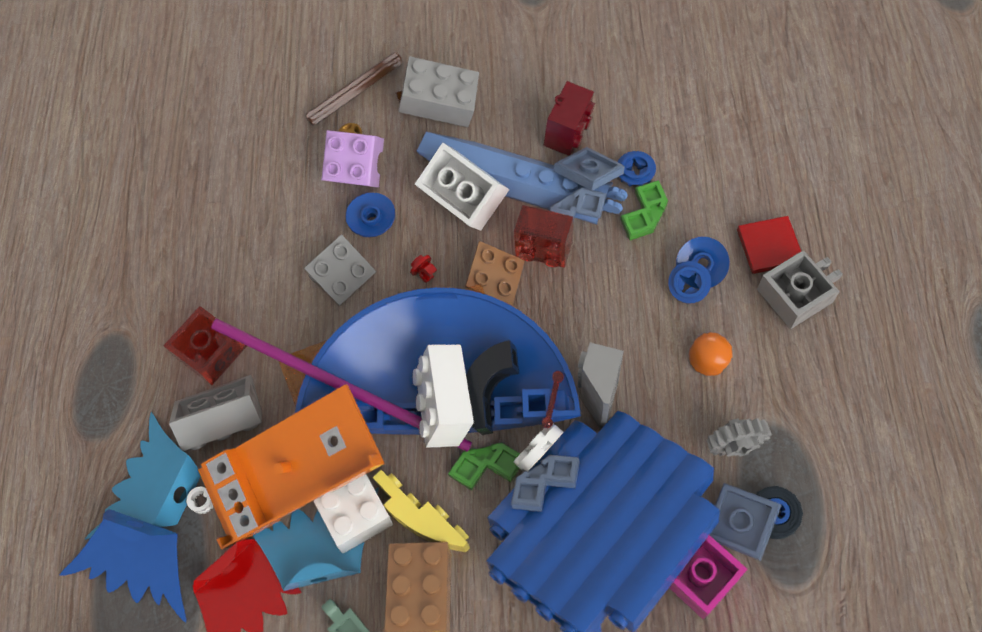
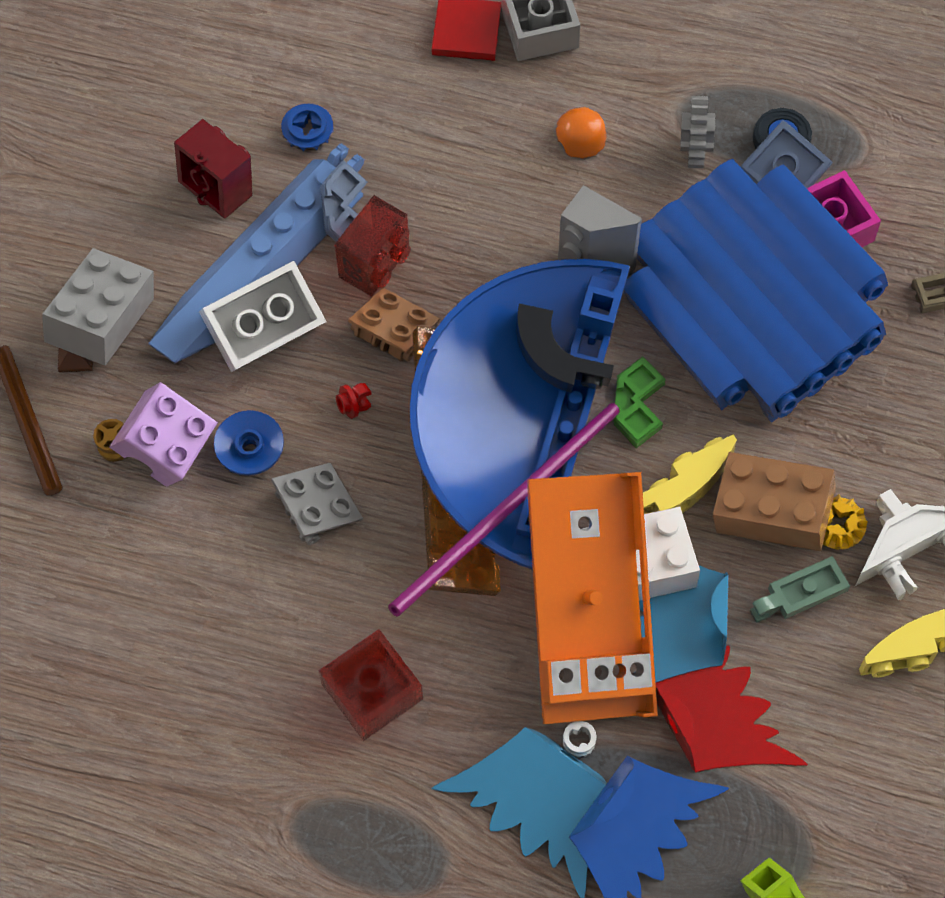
camera: 80 degrees left, 0 degrees up
light grey slope [169,375,262,451] -> none
white brick [413,345,474,448] -> none
sand blue tile [511,455,580,512] -> none
white plate [513,421,564,472] -> none
clear red hinge [542,371,564,428] -> none
sand blue tile [554,147,625,191] -> none
bright green tile [620,180,668,240] -> none
blue gear [668,261,711,303] -> none
blue dish [676,237,730,289] -> none

